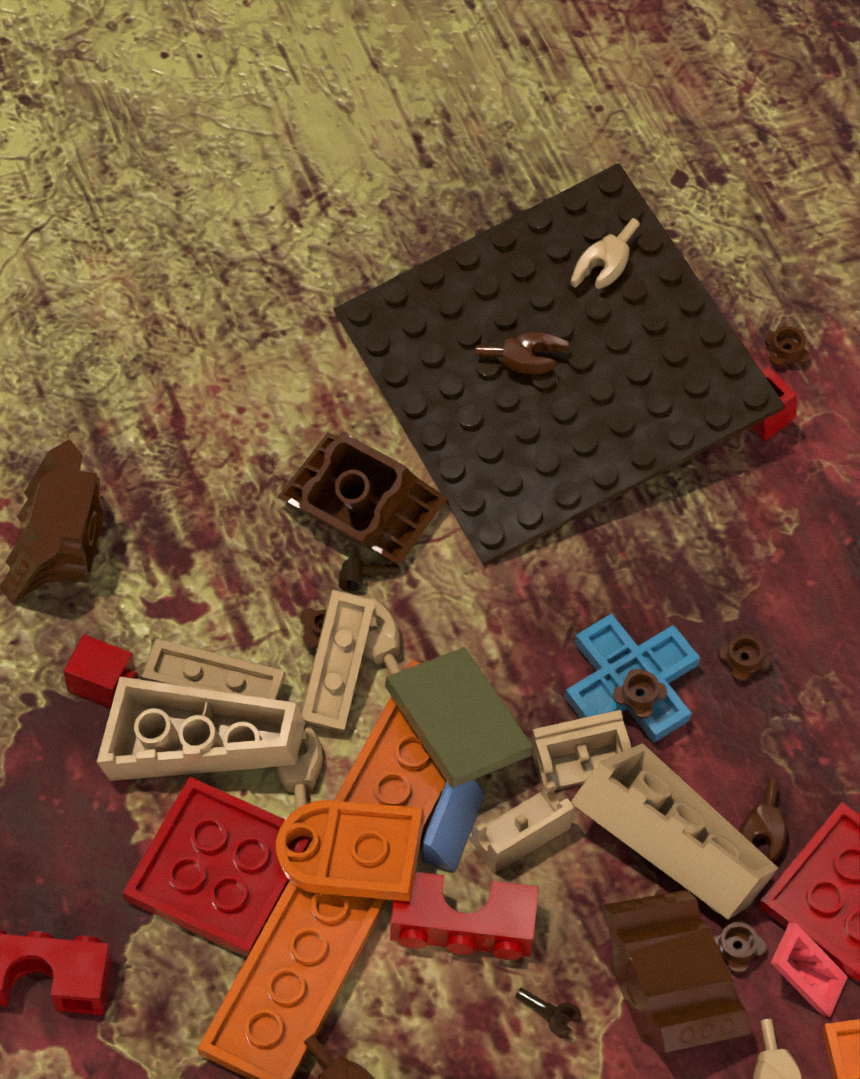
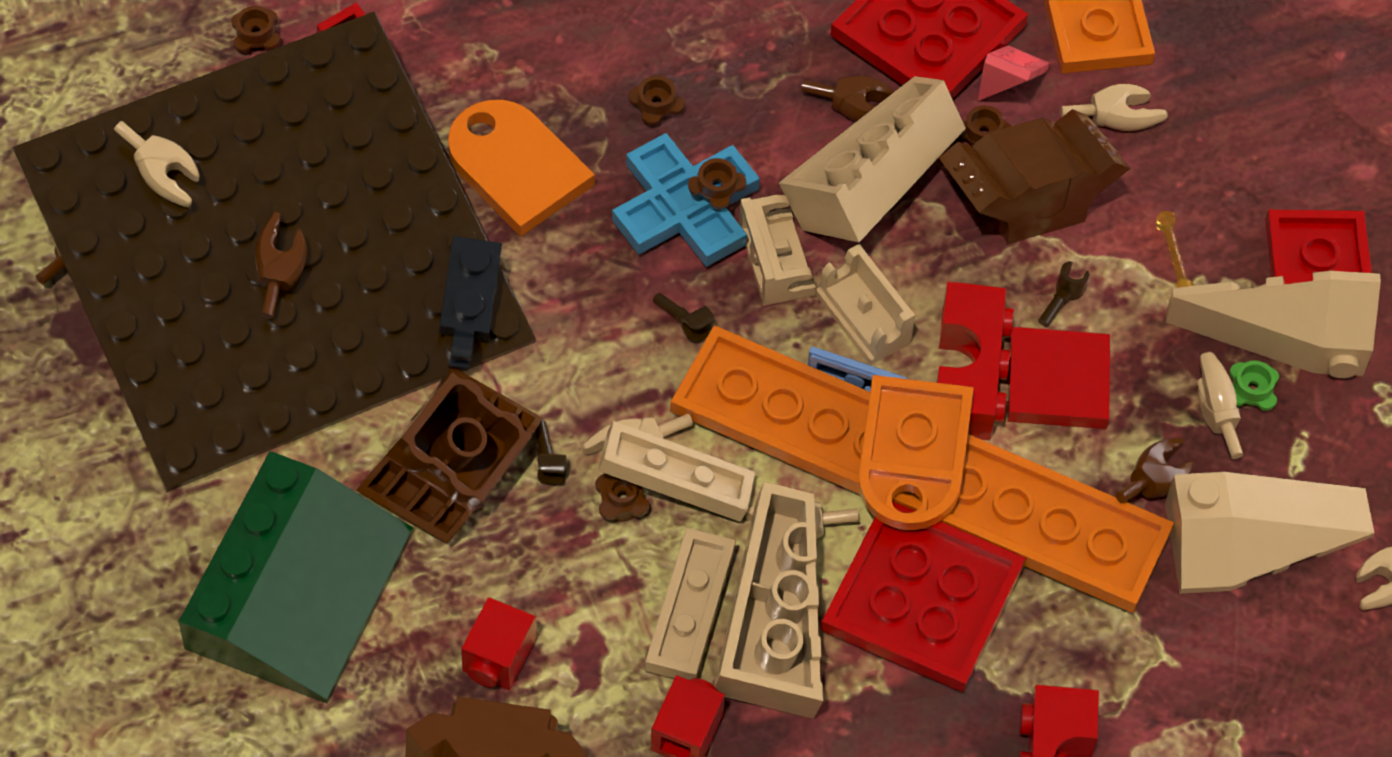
camera: 90 degrees left, 0 degrees up
olive tile [385,647,533,788] -> none
none -> dark green slope [178,451,414,704]
none -> black plate [438,235,502,371]
none -> orange tile [448,100,595,237]
none -> red brick [461,597,537,691]
none -> dark brown hand [653,292,715,342]
none -> red tile [1007,327,1110,429]

